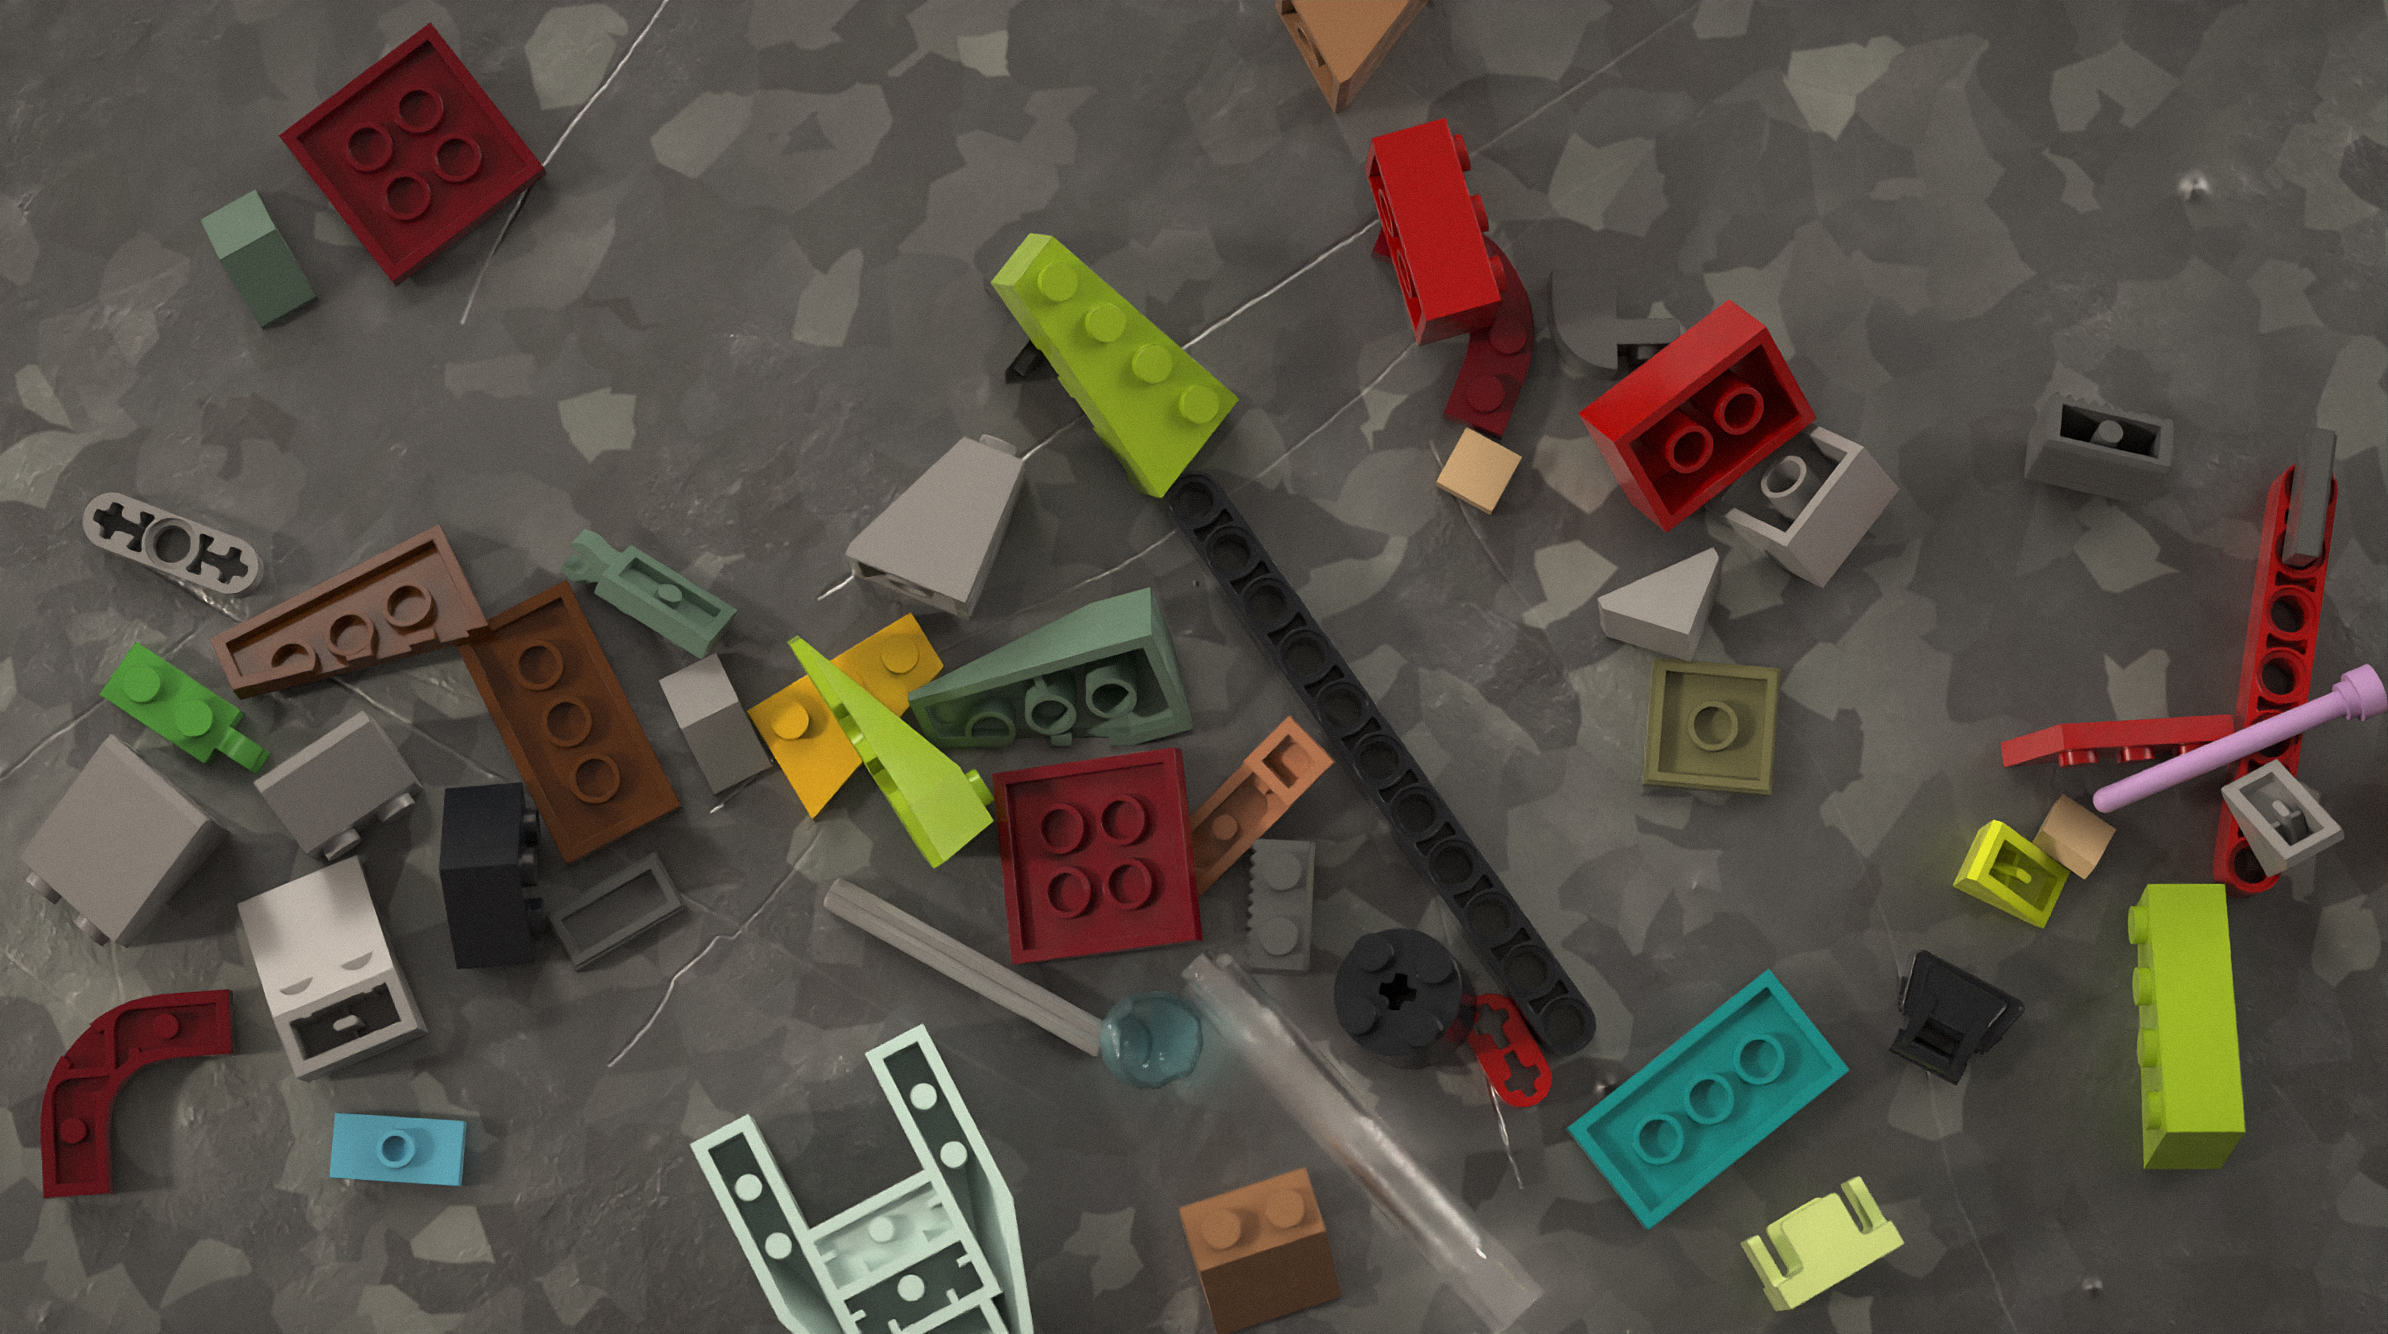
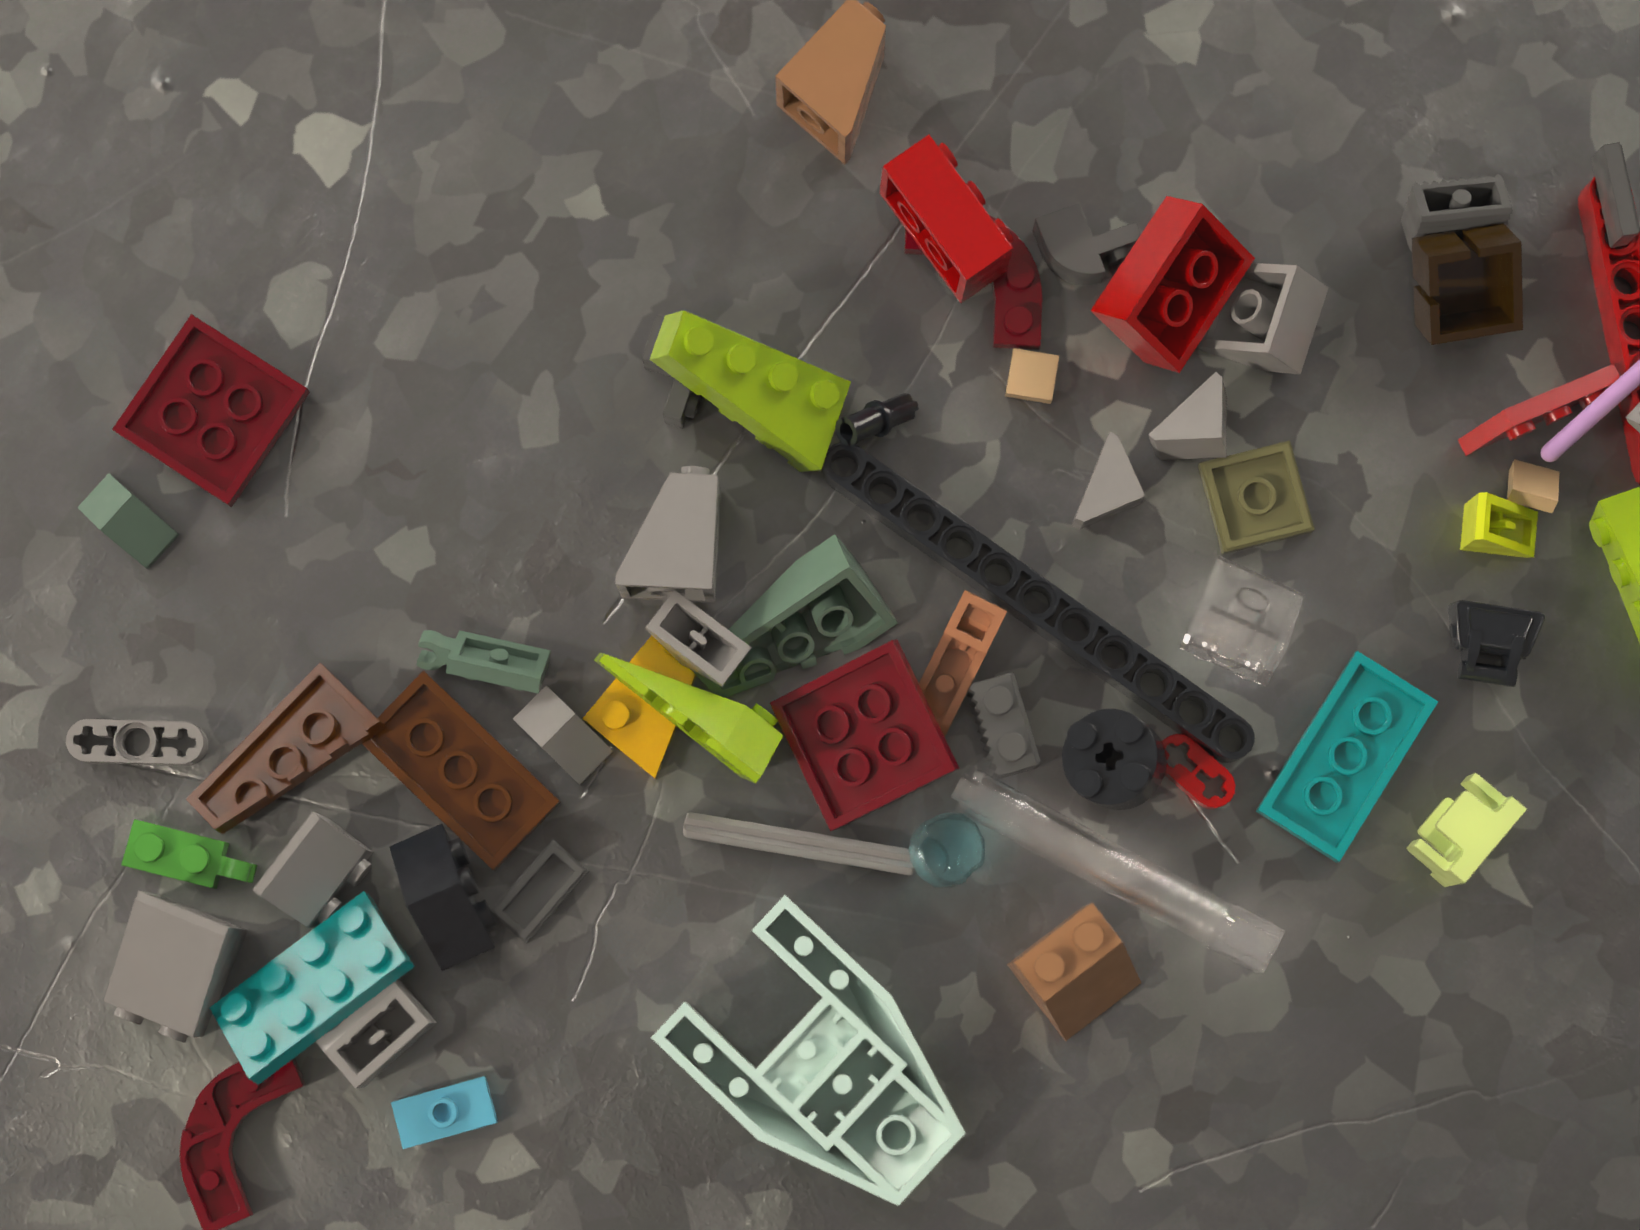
camera: 15 degrees left, 0 degrees up
none -> teal plate [210,891,415,1085]
none -> light grey slope [645,590,751,686]
none -> black axle [835,393,919,446]
none -> light grey slope [1072,432,1145,529]
none -> clear slope [1179,555,1304,687]
none -> dark brown piece [1412,223,1523,345]

